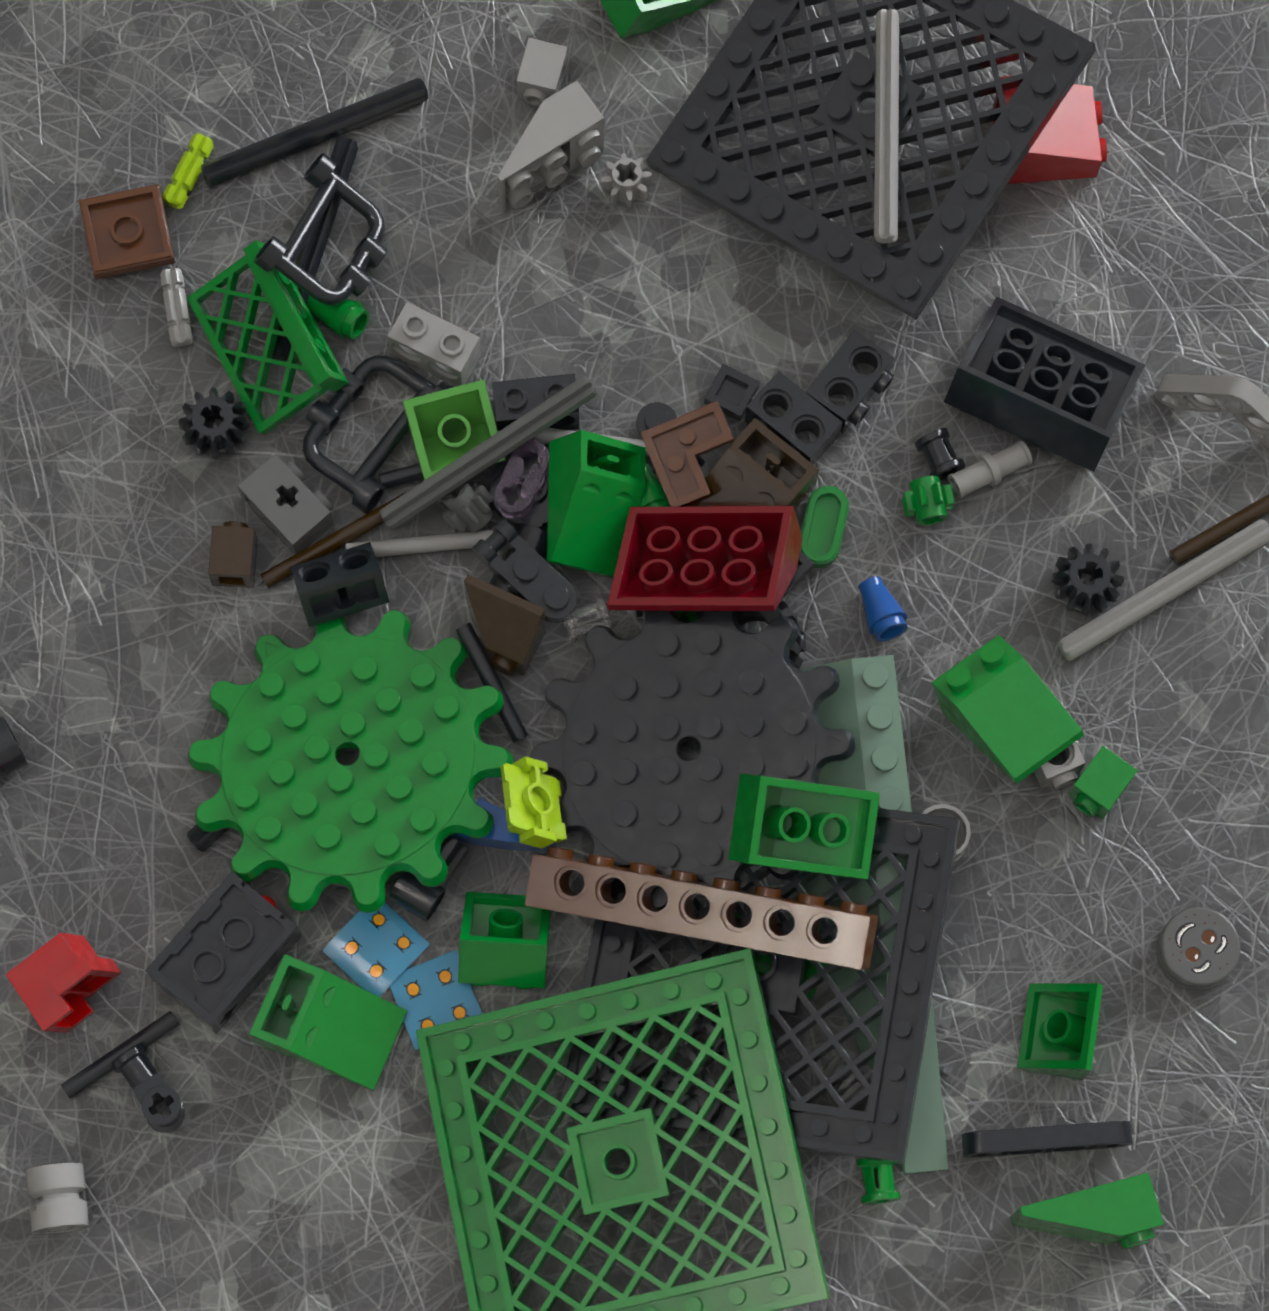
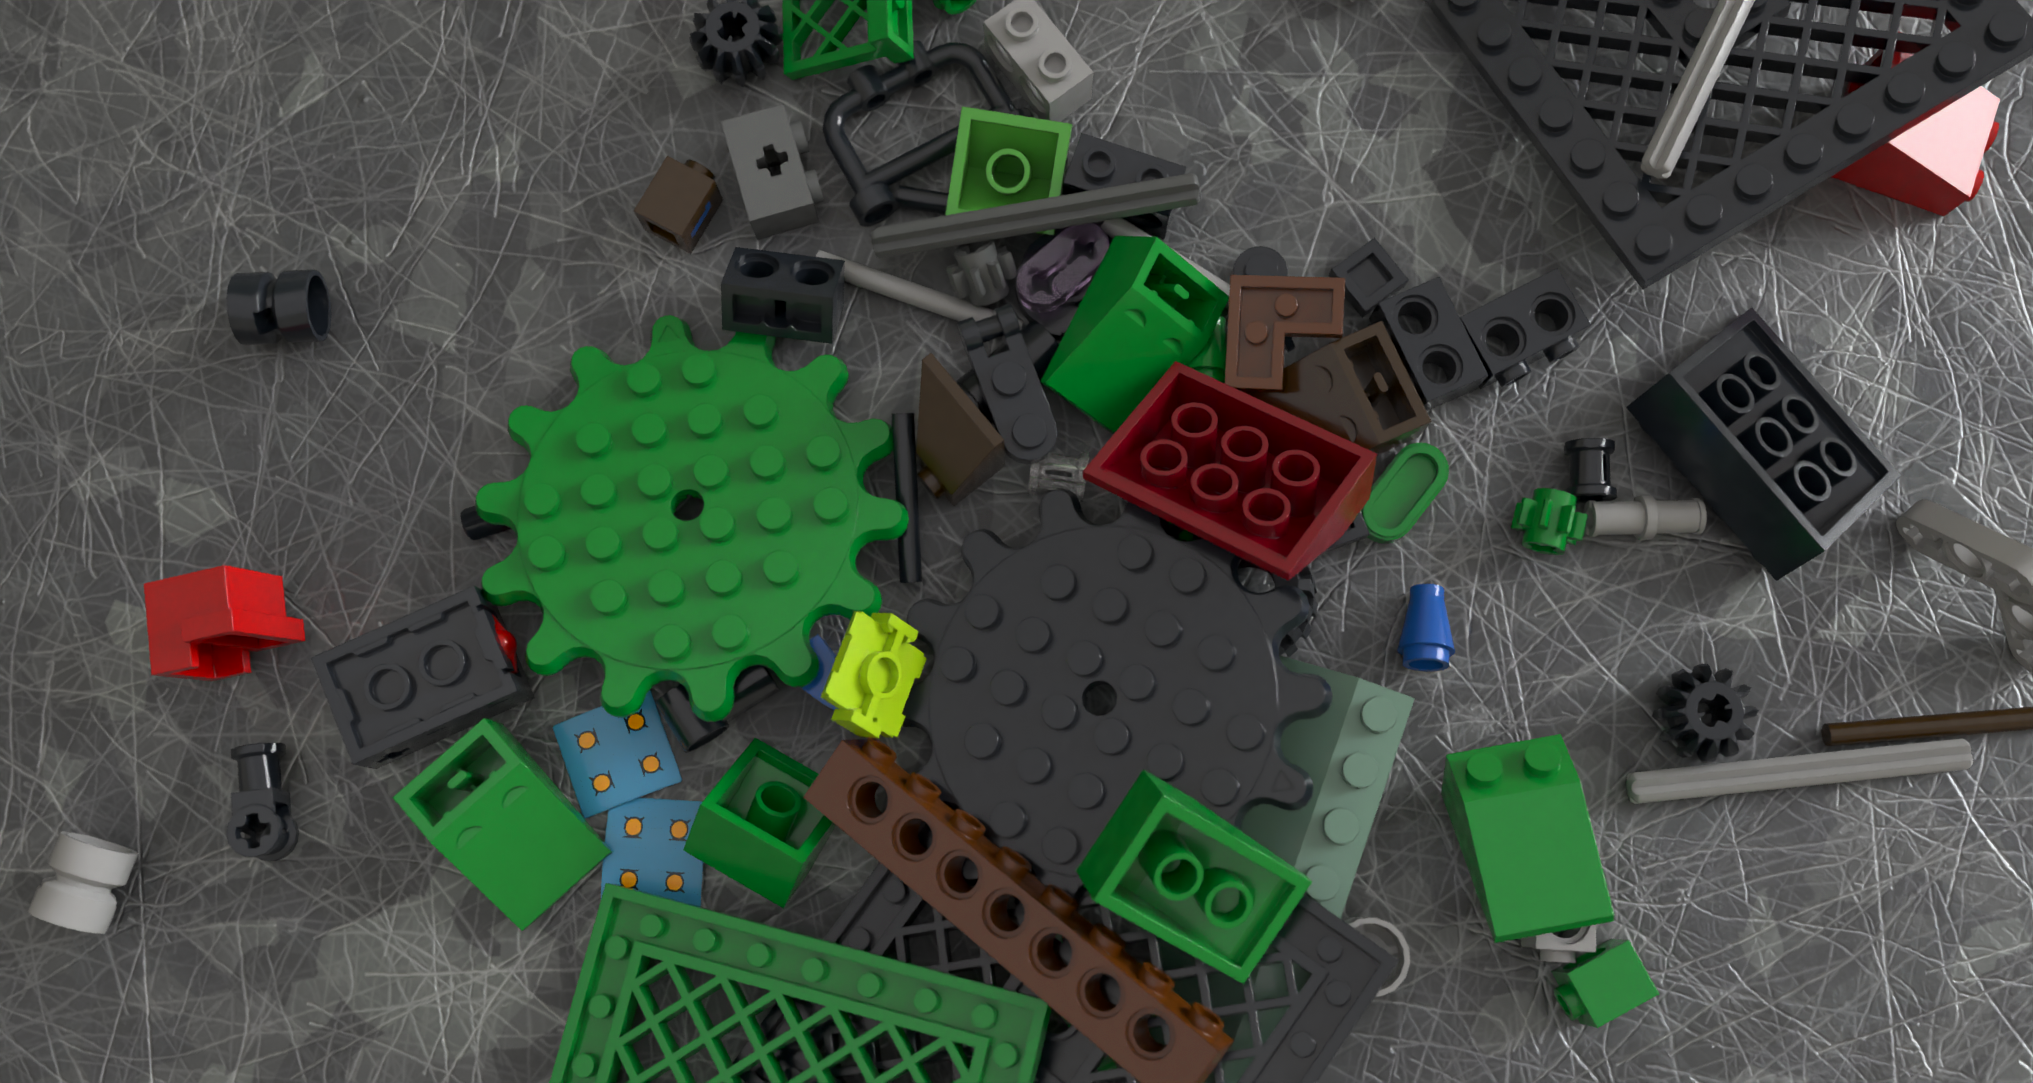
camera: 30 degrees right, 5 degrees up
black bar [61,1011,180,1099] -> none
dark brown bar [260,492,405,589] -> none

